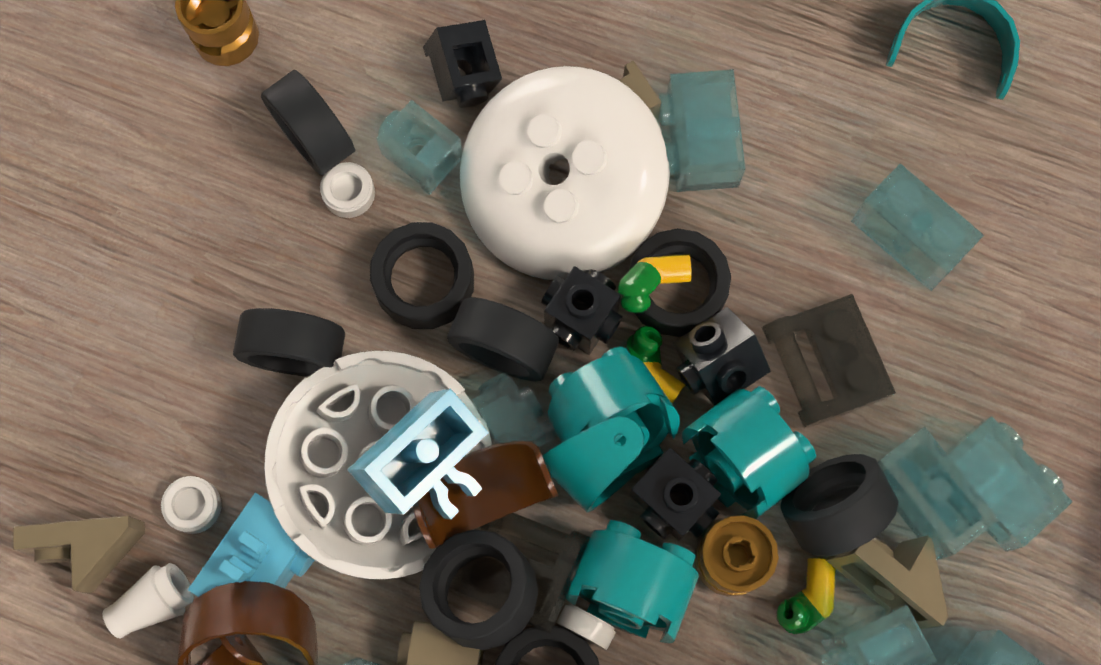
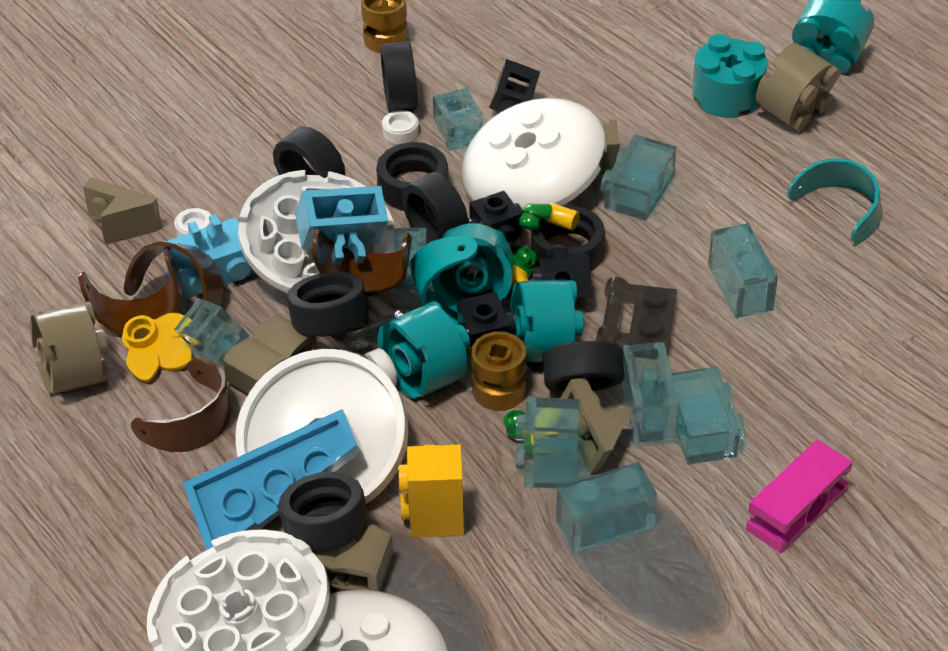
camera: 30 degrees right, 30 degrees down
white cone [102,563,194,639] -> none

